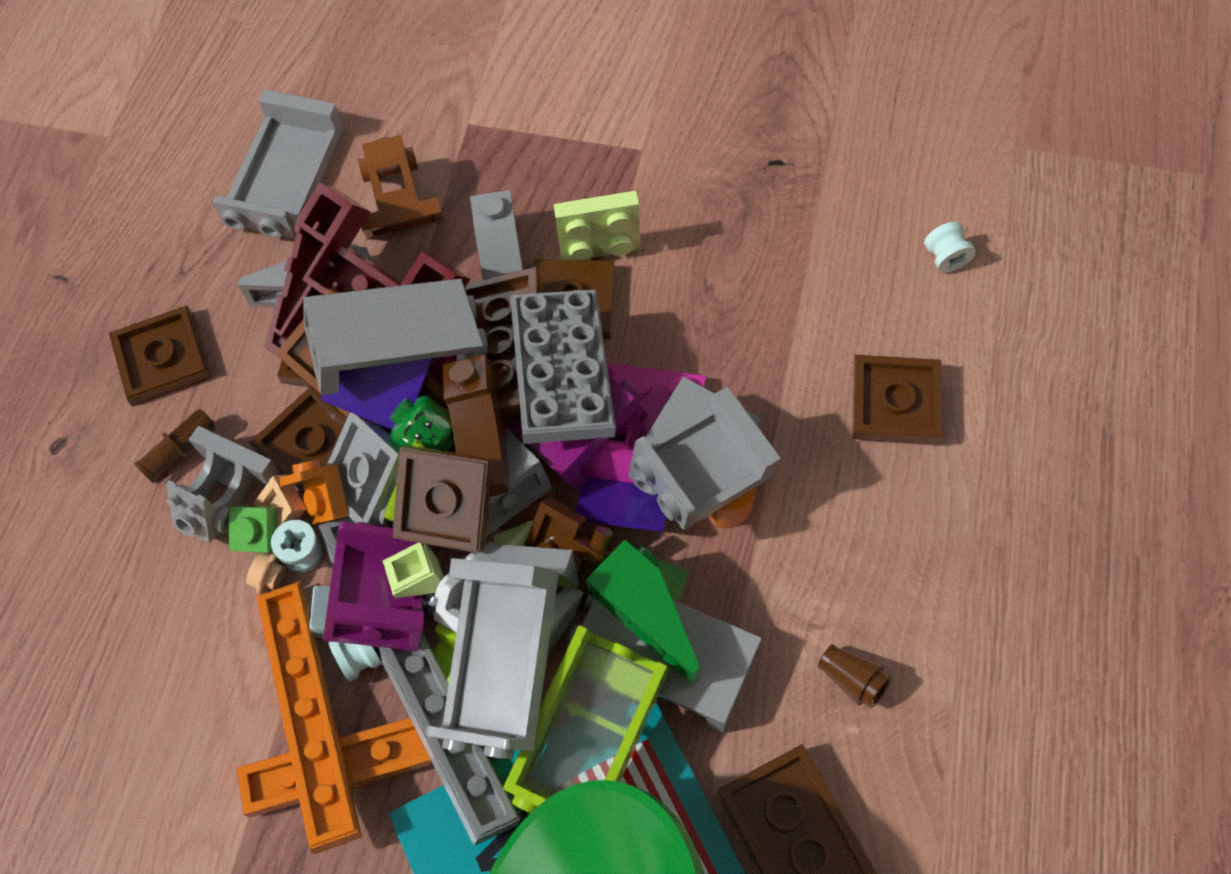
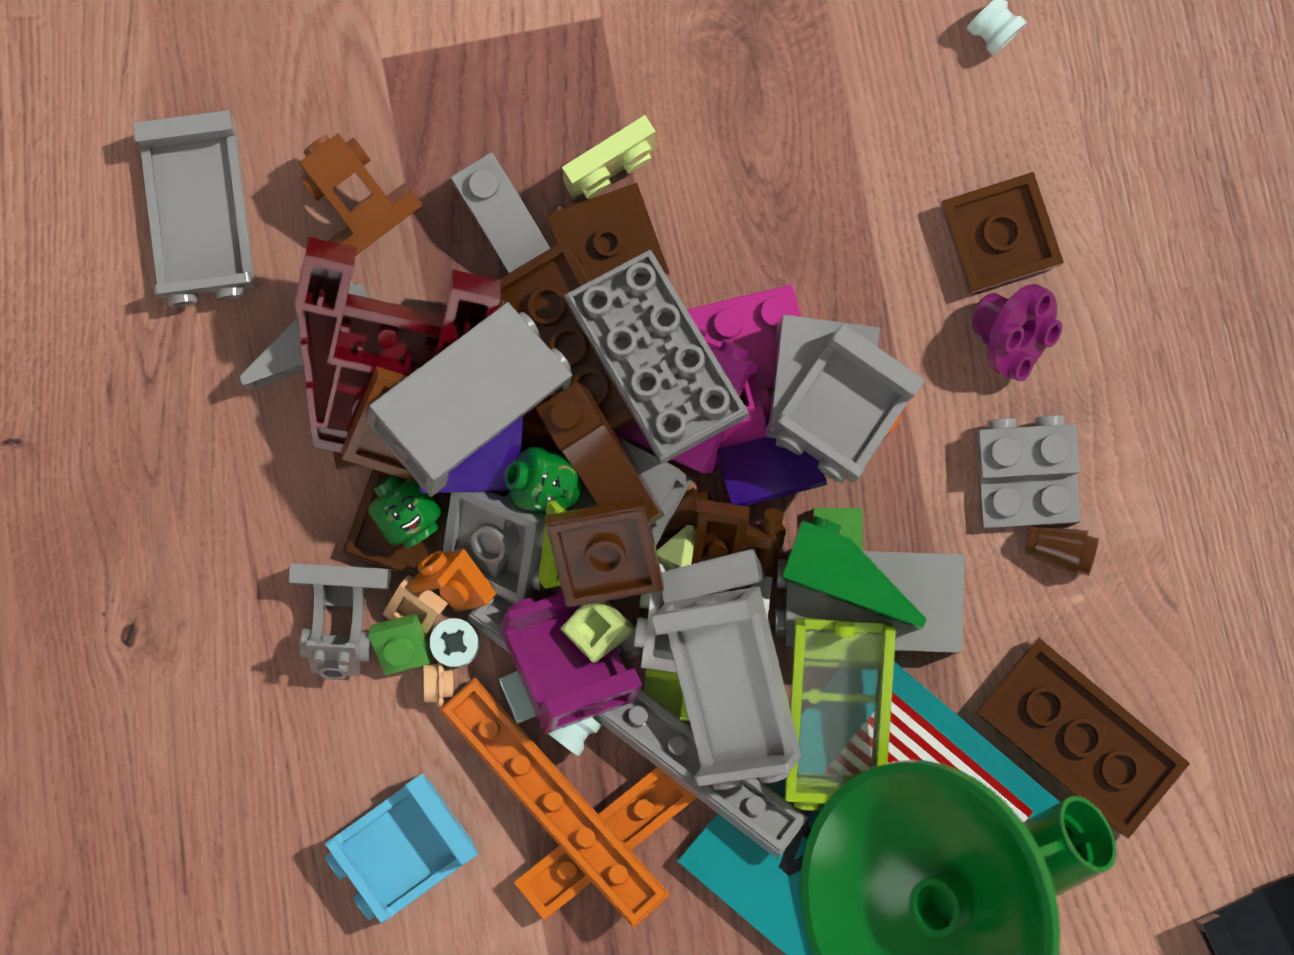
camera: 30 degrees left, 20 degrees up
reddish brown tile [109,305,212,407] -> none
reddish brown axle [134,409,216,483] -> none
none -> medium azure panel [324,773,480,924]
none -> green head [368,475,441,549]
none -> magenta plate [971,284,1062,382]
none -> light grey plate [975,415,1080,529]

